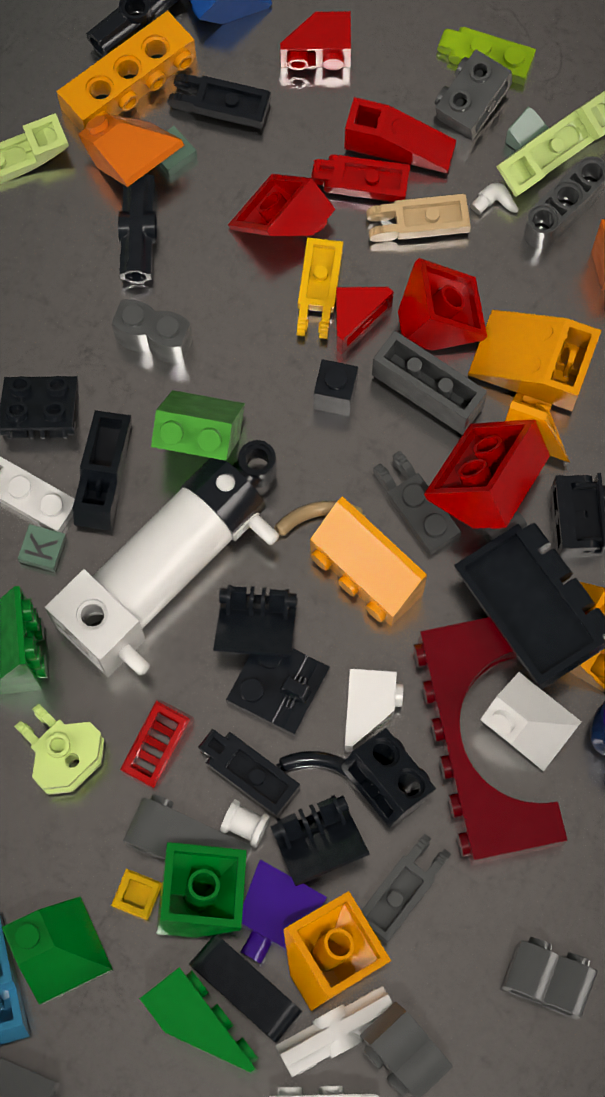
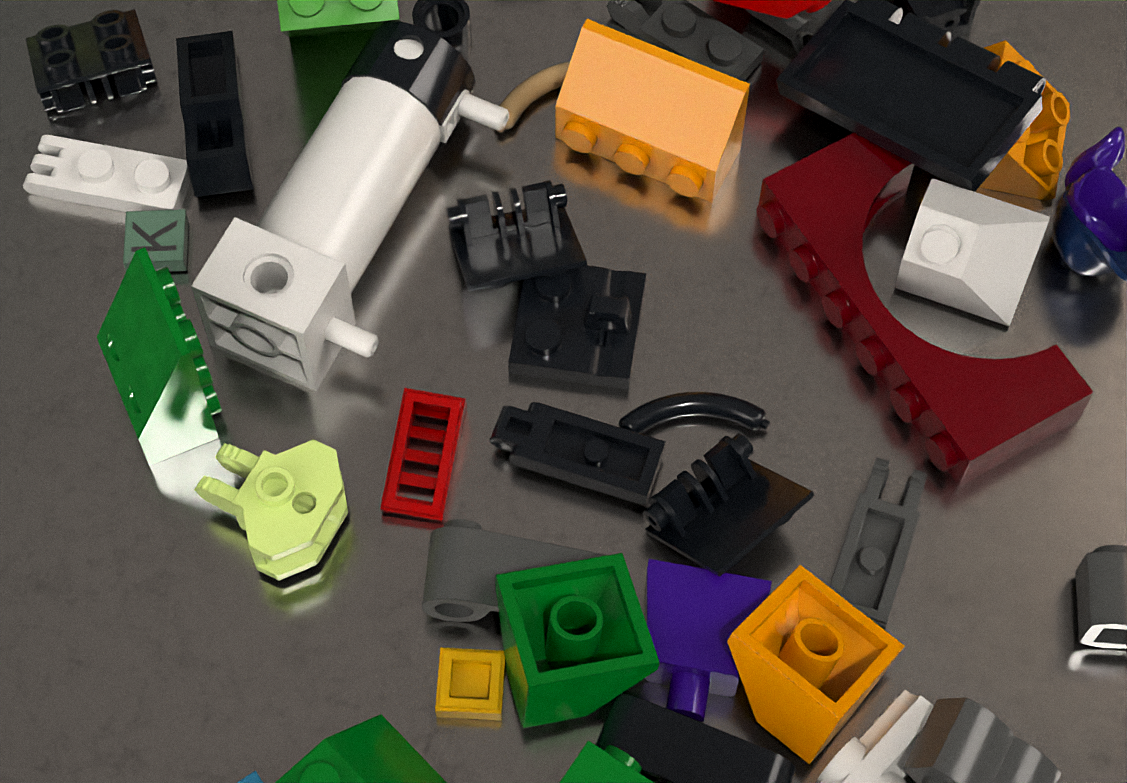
camera: 20 degrees left, 10 degrees down
white bush [220,799,271,848] -> none
black brick [340,728,436,828] -> none
white slope [344,669,403,753] -> none

